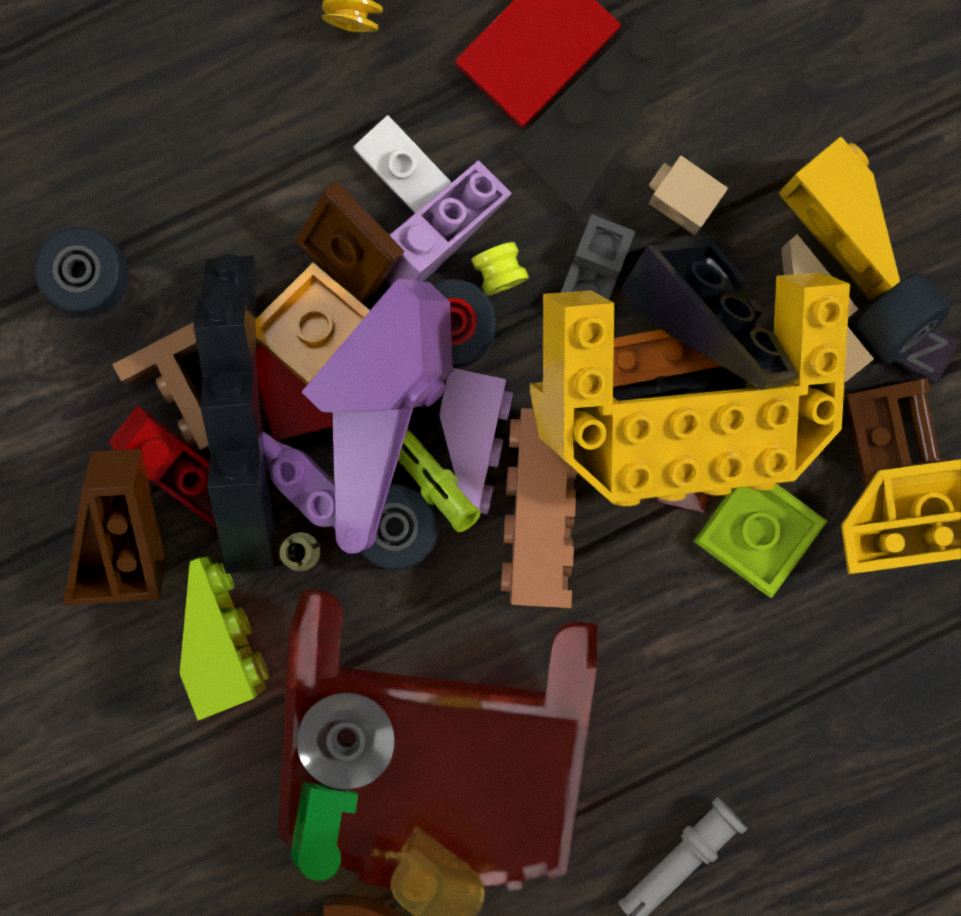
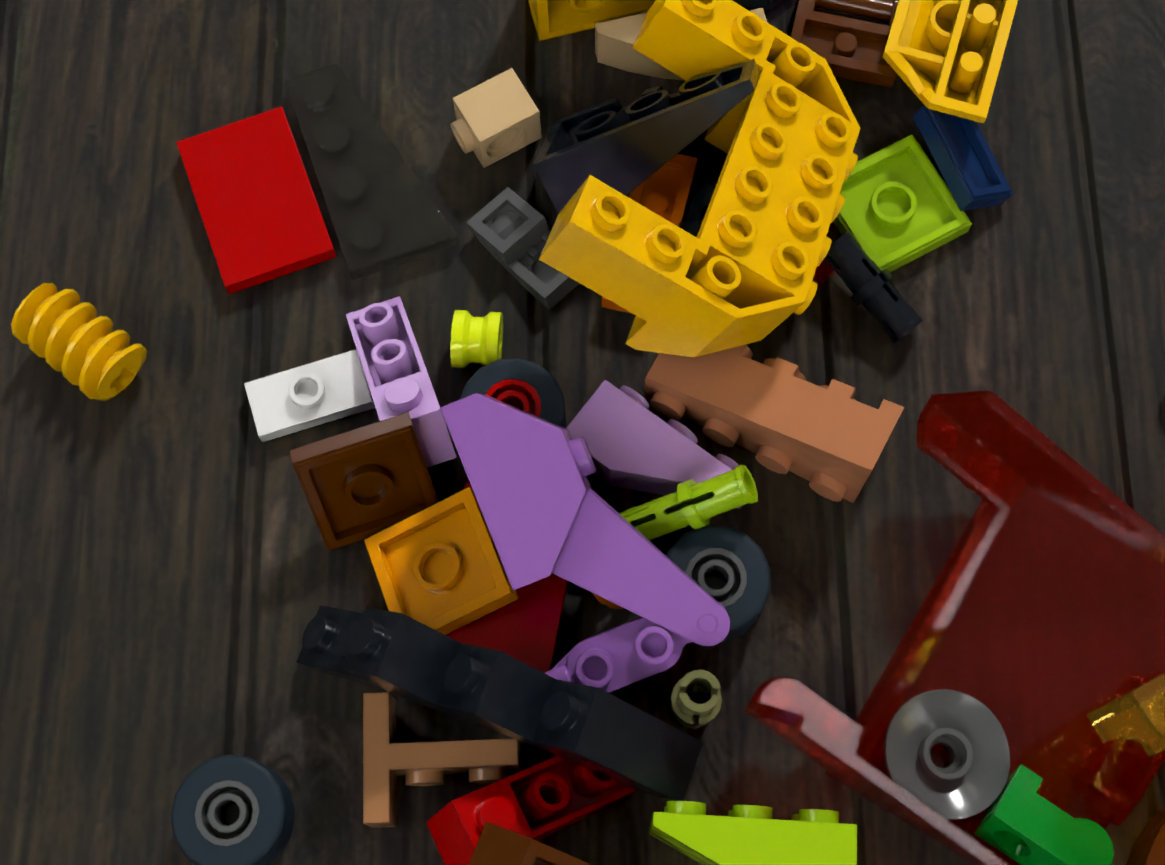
camera: 60 degrees left, 15 degrees down
none -> black pin [824,231,923,344]
none -> dark blue tile [913,105,1013,211]

